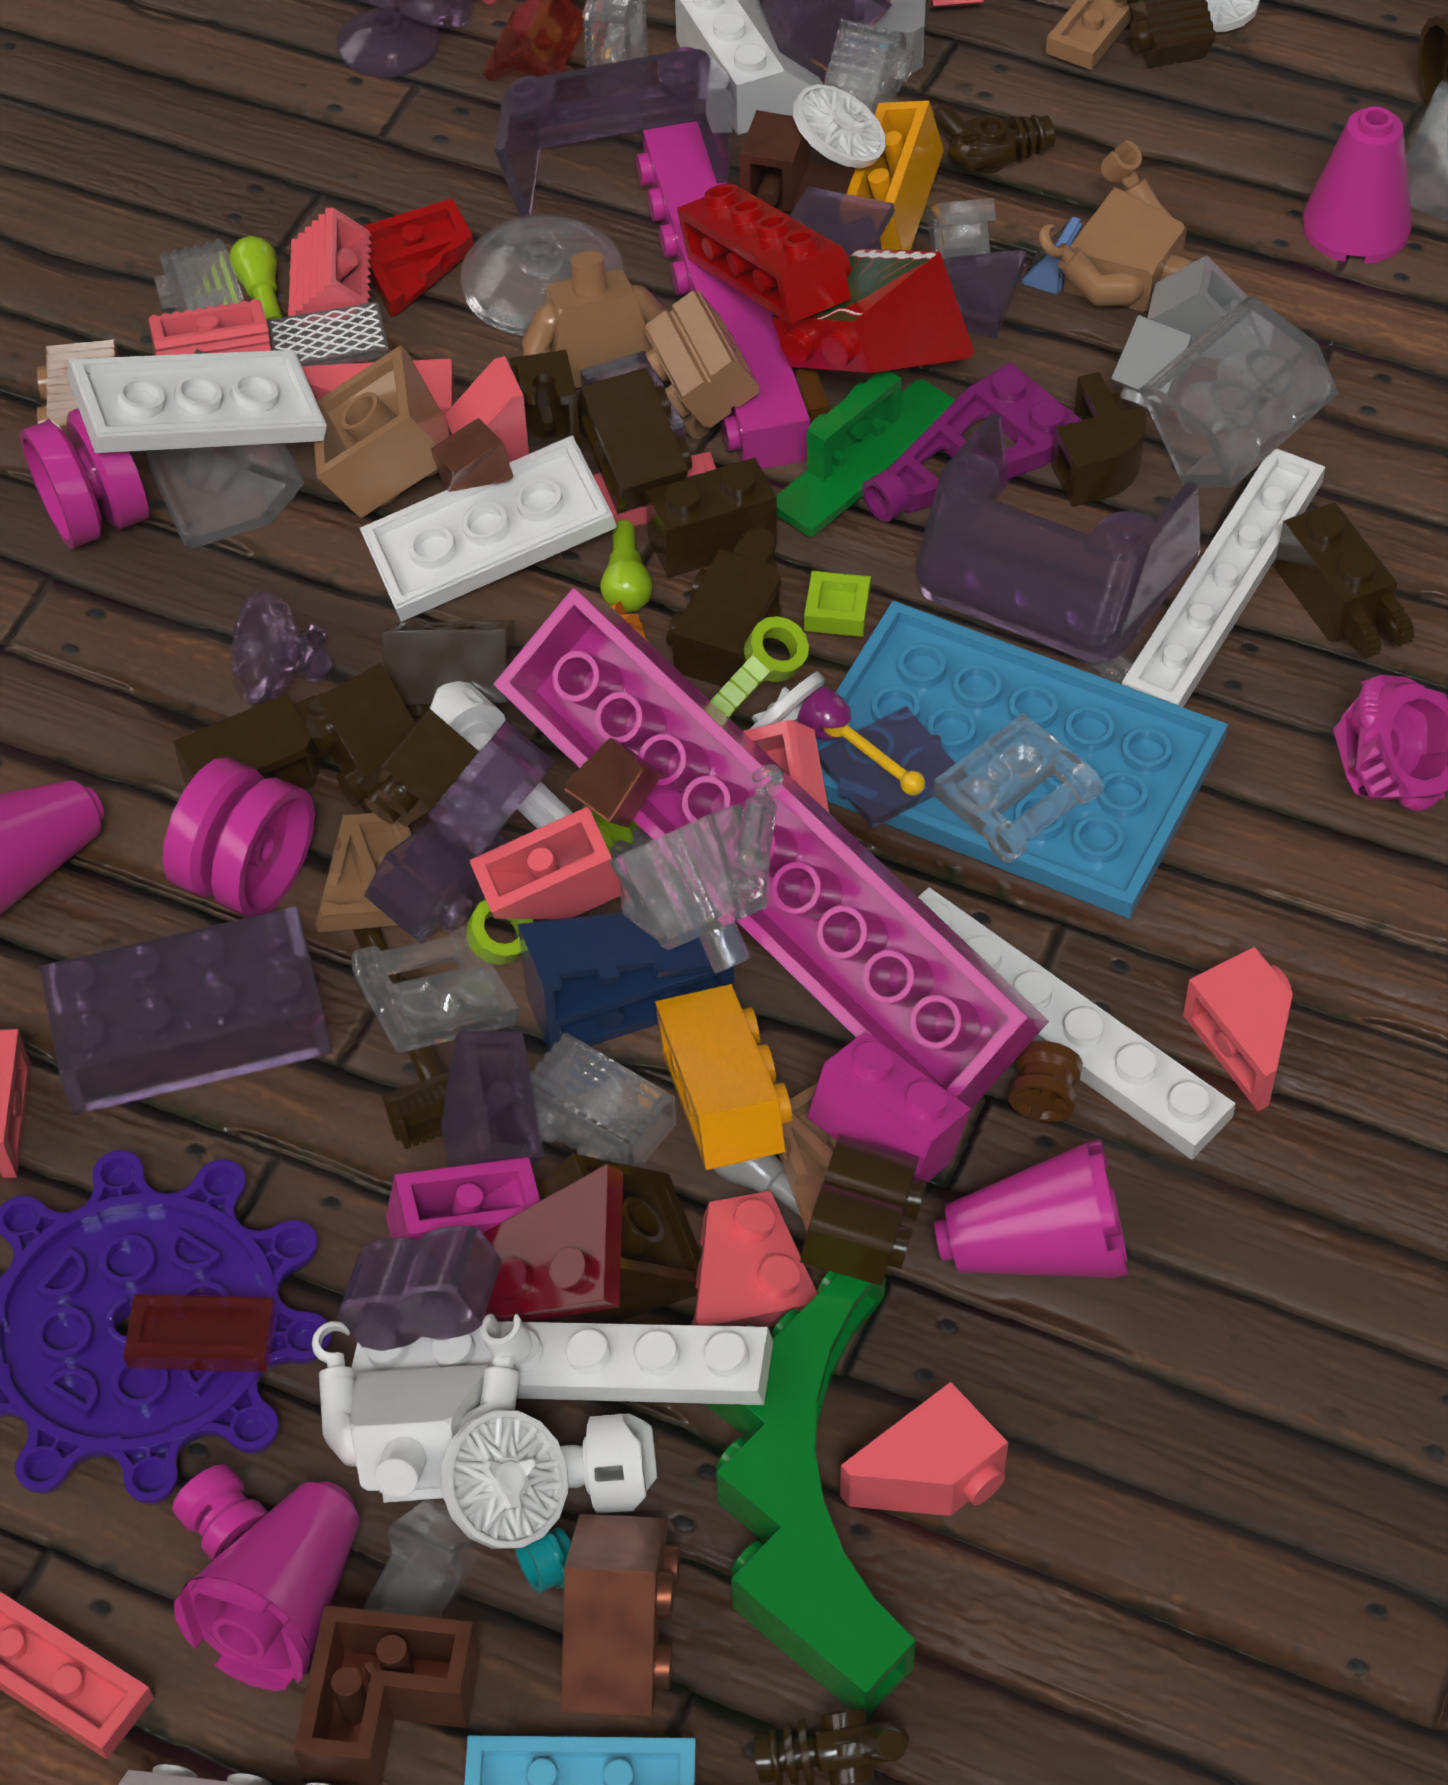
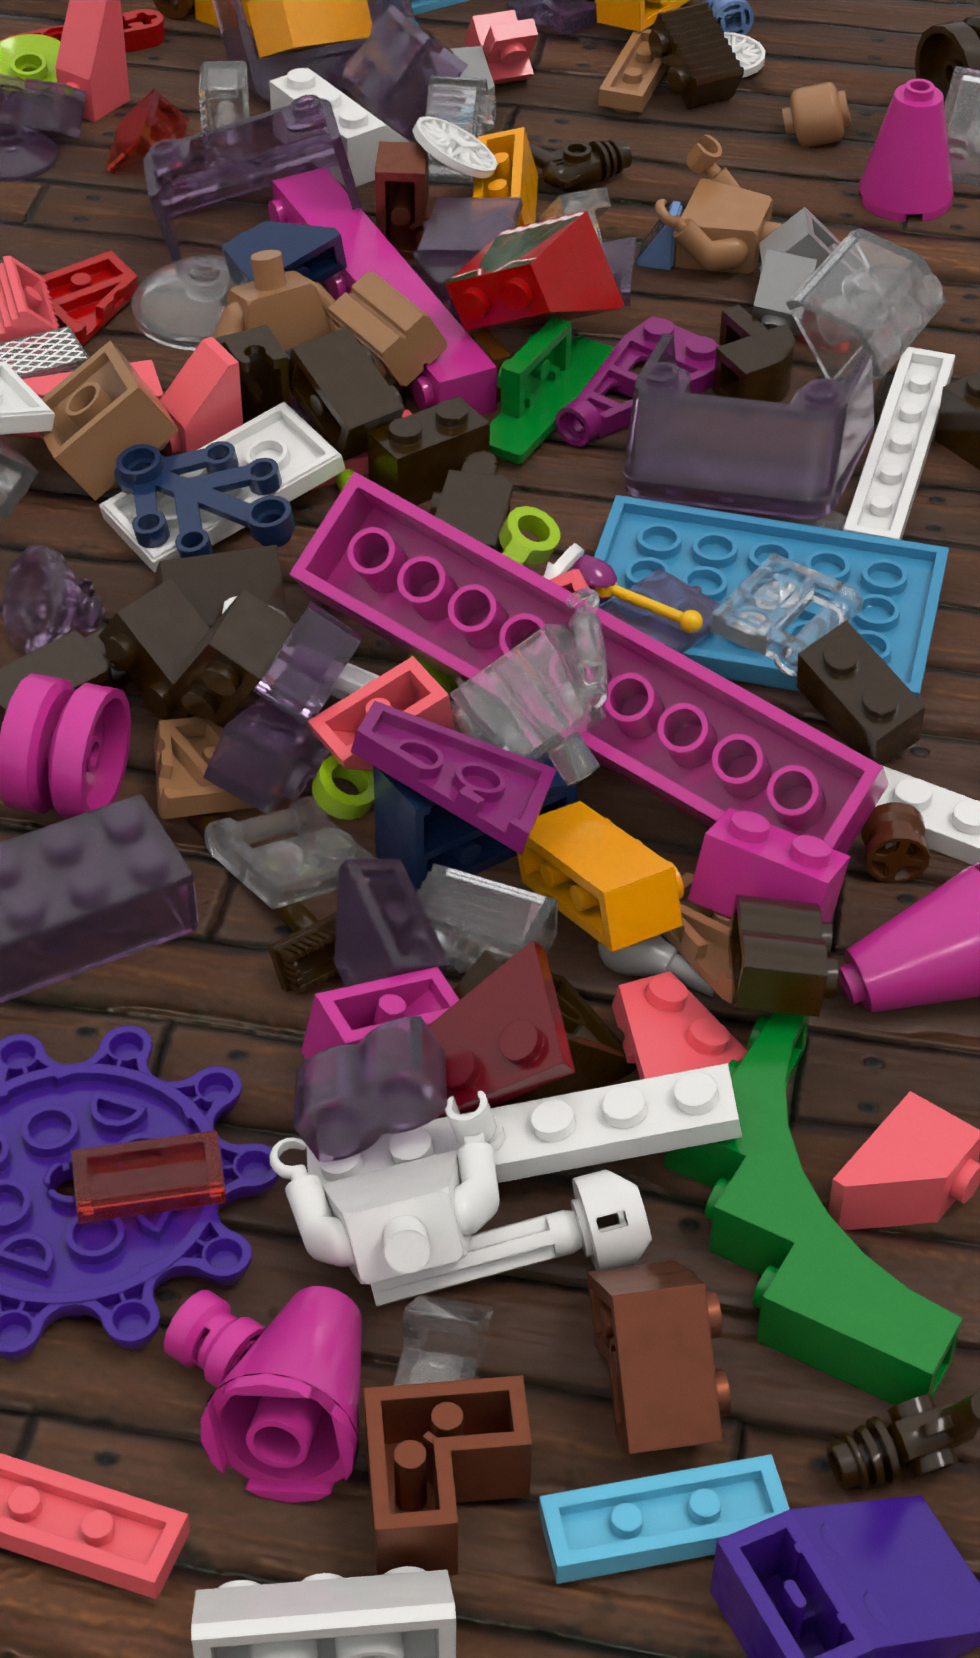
camera: 15 degrees left, 10 degrees down
copper slope [431,418,513,492] -> none
white wheel [441,1410,568,1549] -> none
teal plate [515,1527,571,1593] -> none
copper slope [563,737,663,828] -> none
red brick [677,184,851,324] -> none
lime plate [804,571,871,637] -> none
none -> dark blue plant [114,441,295,558]
none -> dark blue slope [222,221,347,286]
none -> magenta wing [351,700,557,855]
none -> medium nougat head [782,82,852,148]
none -> dark brown brick [796,620,925,766]

